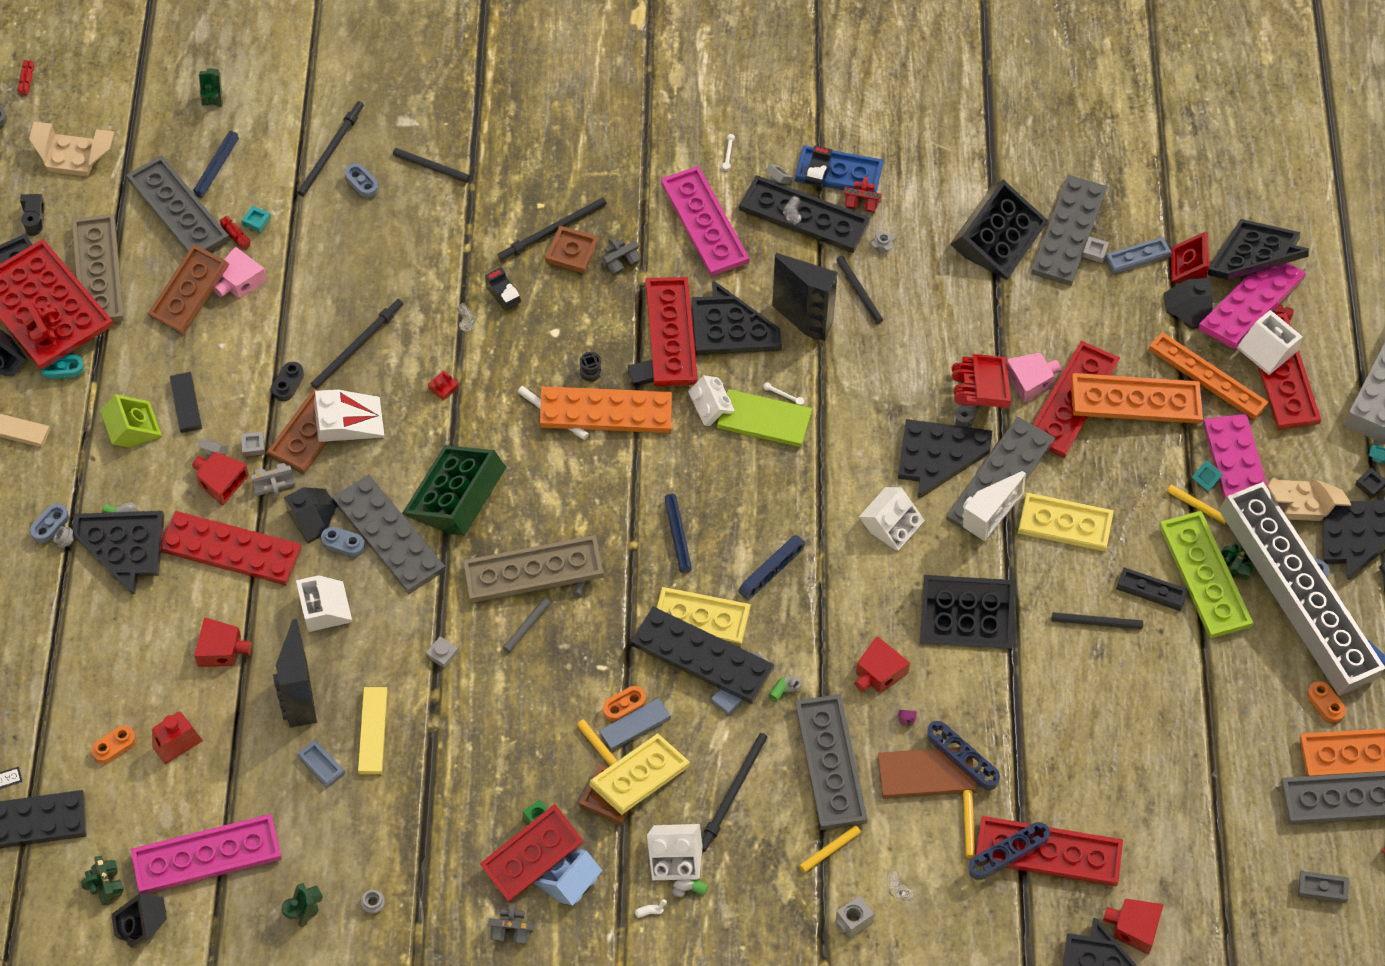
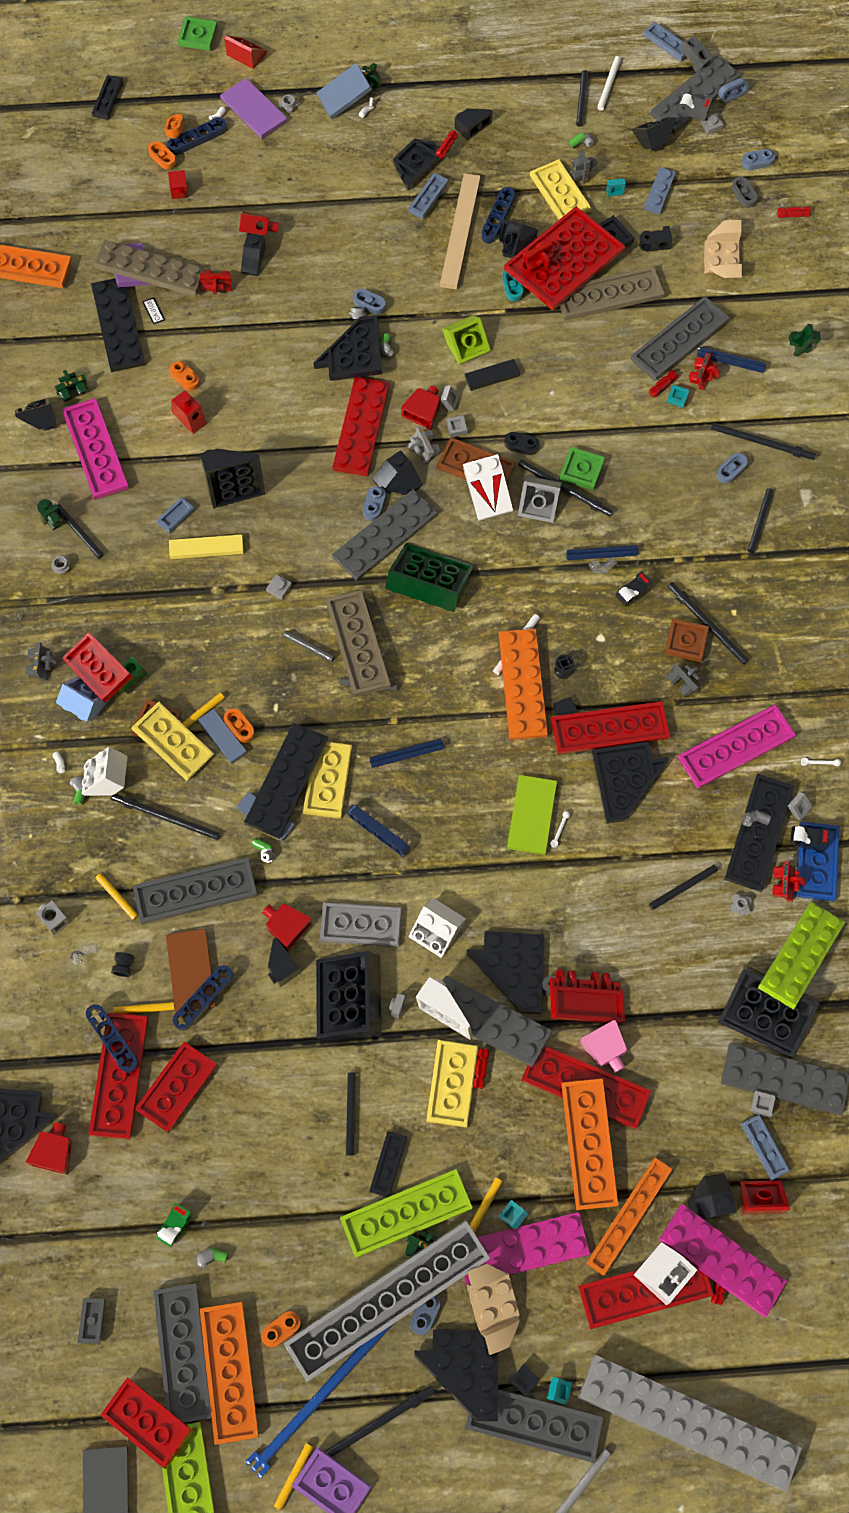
camera: 85 degrees right, 10 degrees up
dark orange tile [148,244,230,335] -> none
red torso [194,618,252,667] -> none
bright pink torso [214,247,267,298] -> none
white slope [296,575,352,632] -> none
red tile [428,371,459,401] -> none
white bracket [688,375,735,426] -> none
black slope [772,253,838,341] -> none
magenta hinge [898,709,917,726] -> none
black wing [1208,219,1309,280] -> none
none -> black bar [58,504,104,559]
none -> black wheel [111,952,135,977]
none -> red plate [135,1042,218,1134]
none -> green leg [156,1203,193,1248]
none -> arm [197,1247,229,1268]
none -> black slope [267,937,300,987]
none -> light grey tile [320,902,402,947]
none -> light grey plate [389,993,405,1019]
none -> red axle [473,1048,490,1089]
none -> light grey slope [518,476,562,523]
none -> bright green plate [559,447,605,490]
none -> dark blue axle [566,545,639,560]
none -> red hips [689,353,720,390]
none -> lime plate [758,901,845,1009]

